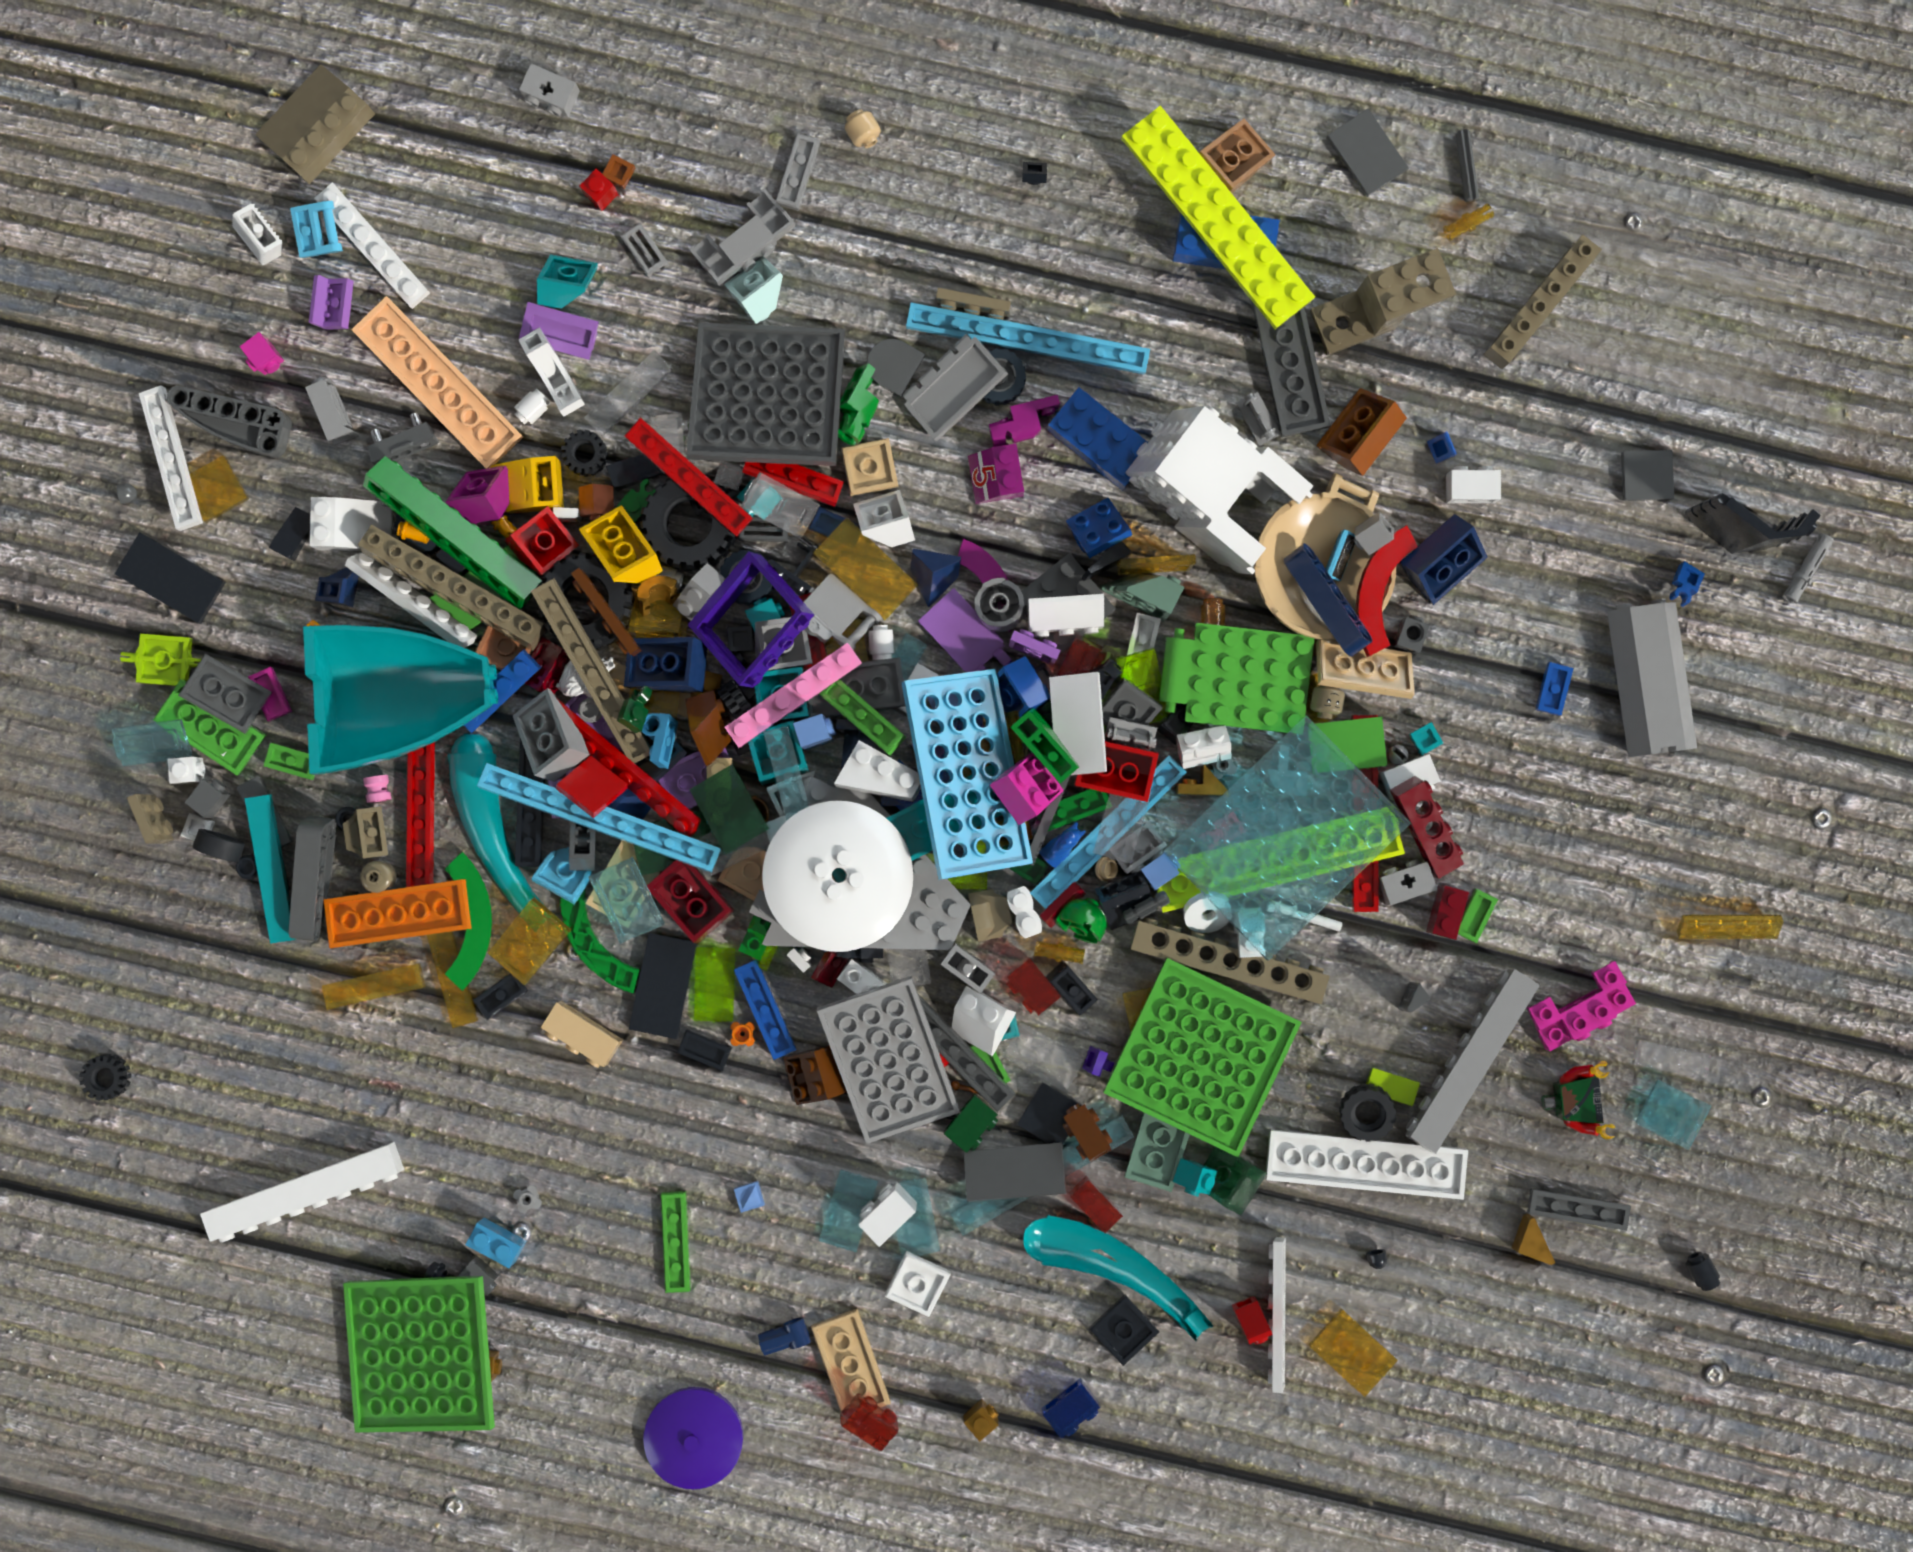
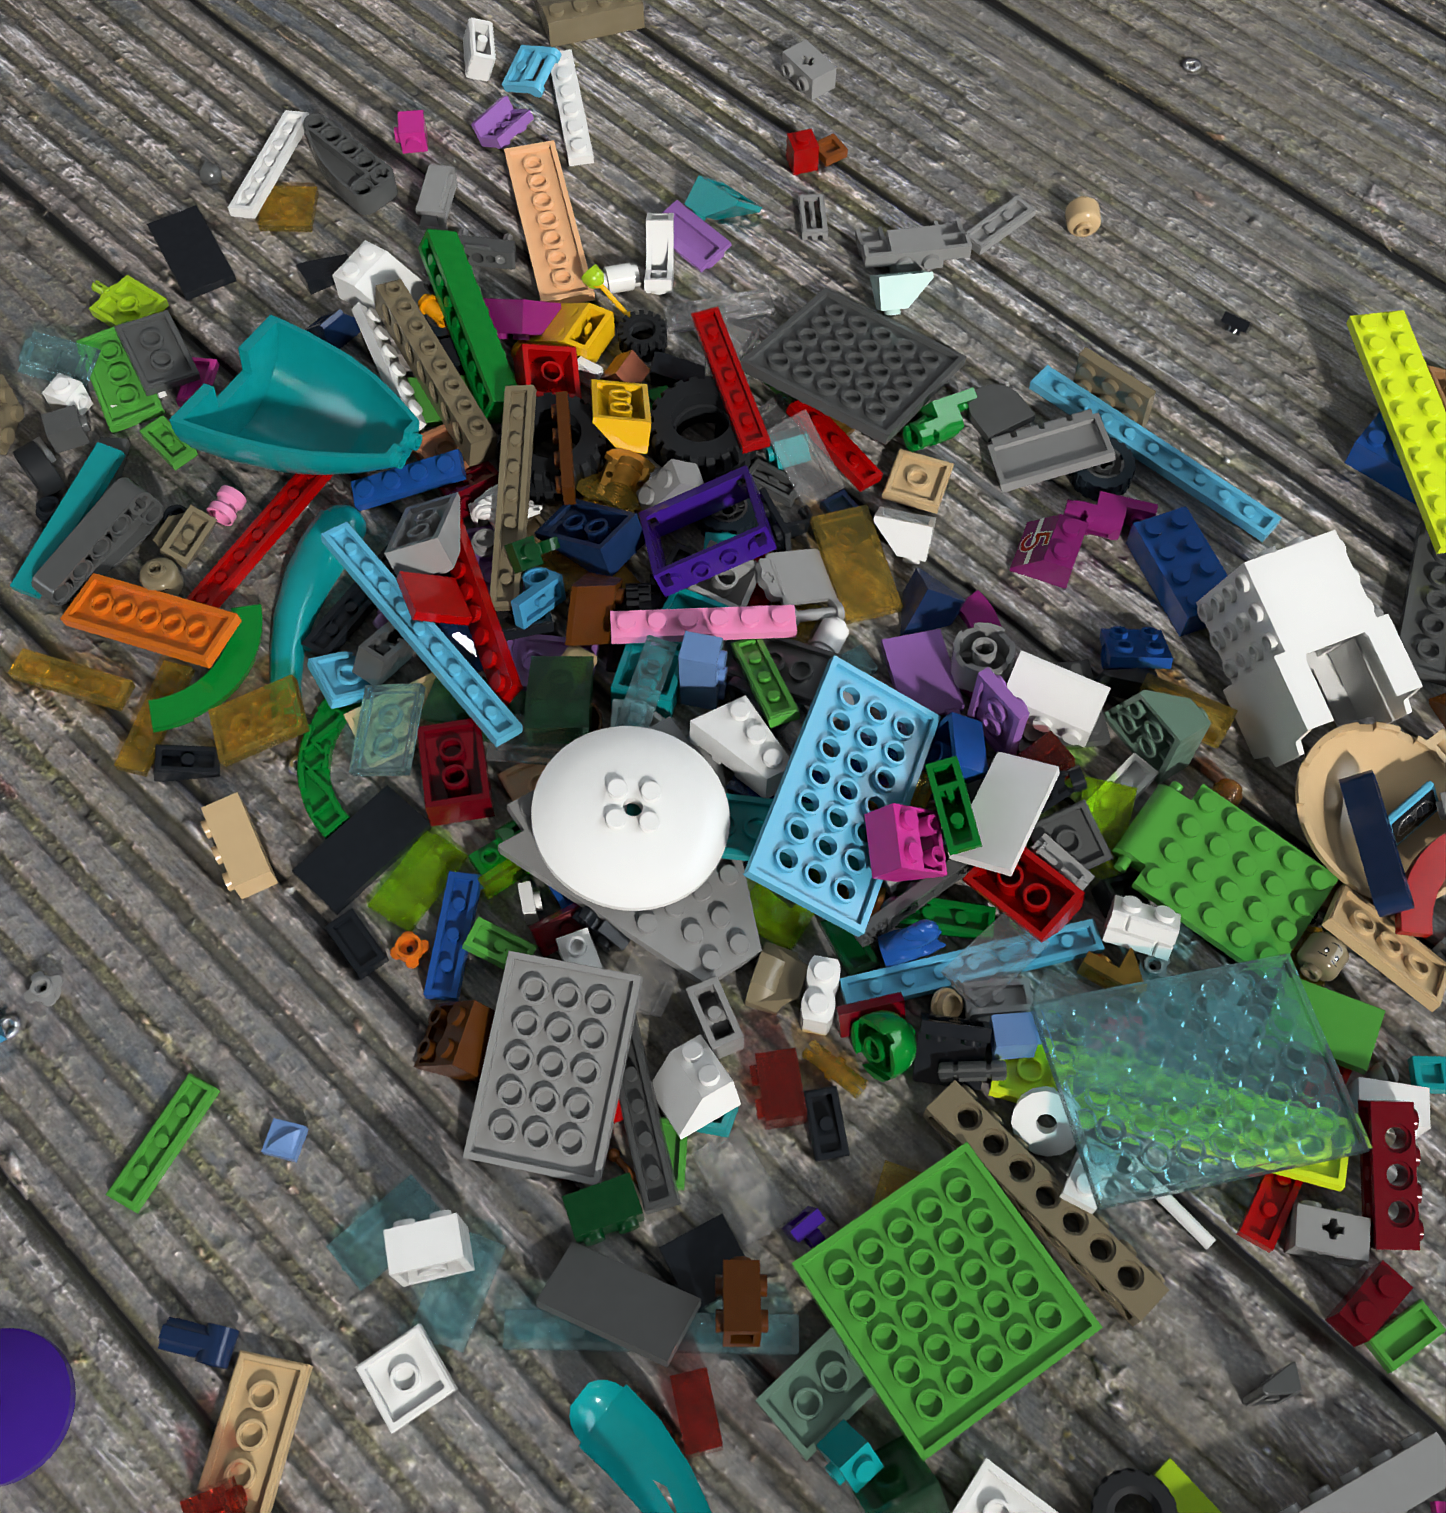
camera: 30 degrees right, 25 degrees down
none -> bright green plate [462,916,538,969]
none -> lime hinge [581,264,630,318]

